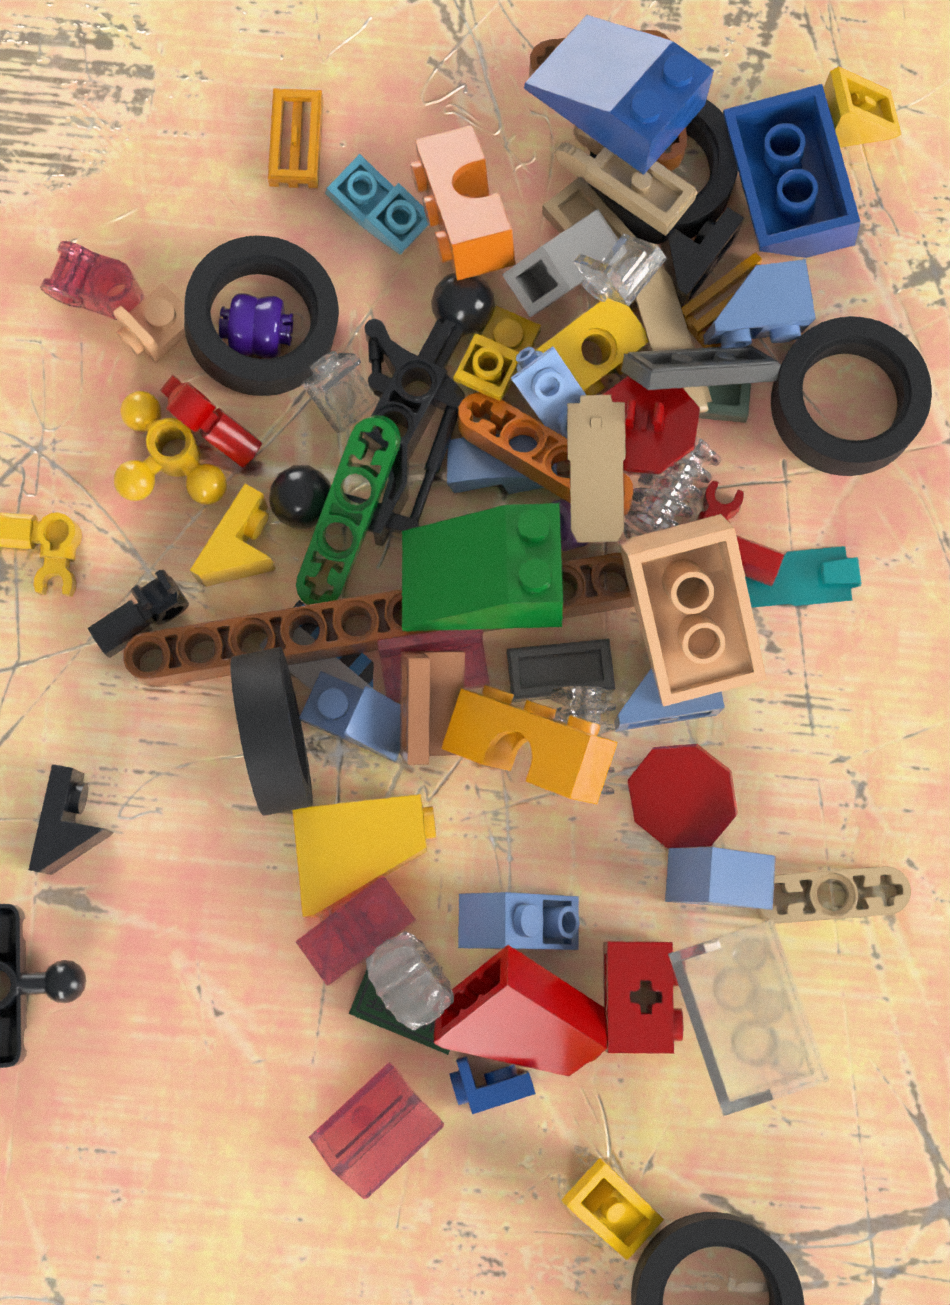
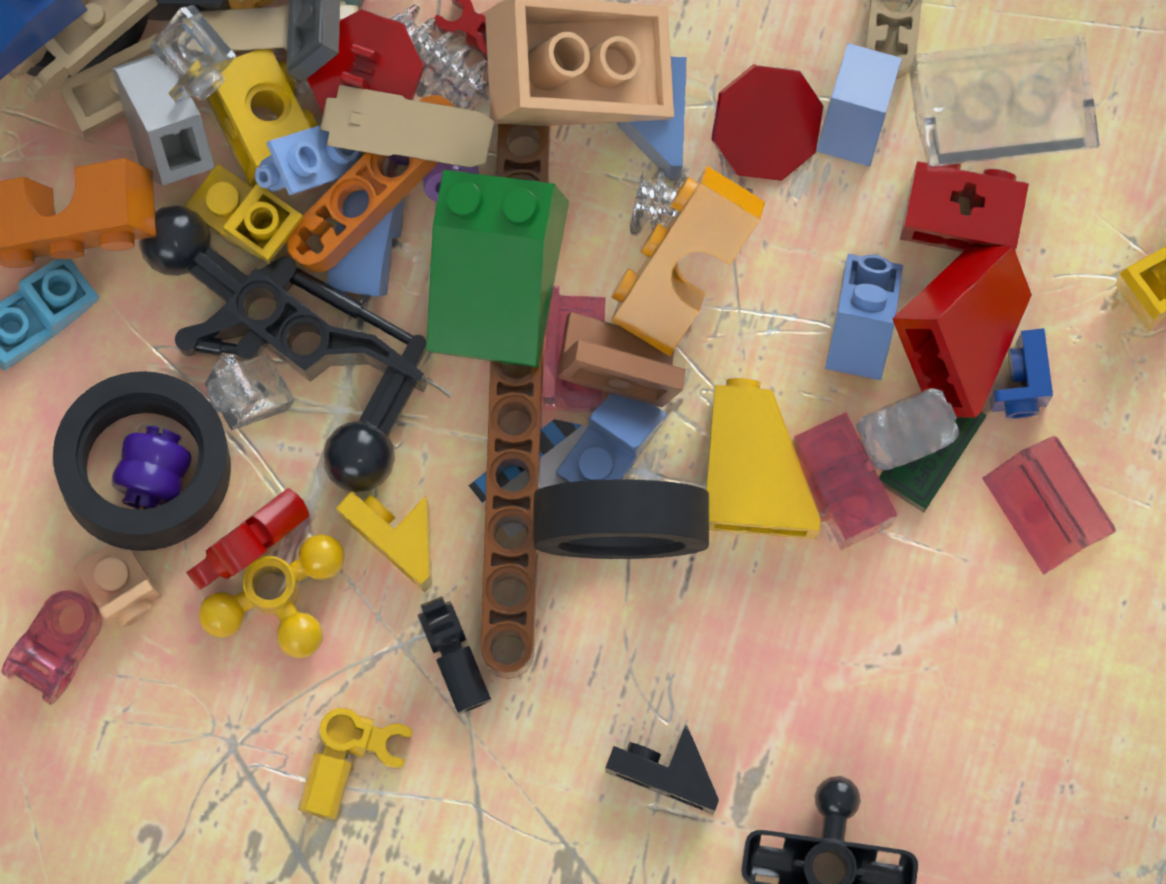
camera: 75 degrees left, 0 degrees up
green beam [296,415,401,605] -> none
dark grey tile [506,639,615,702] -> none

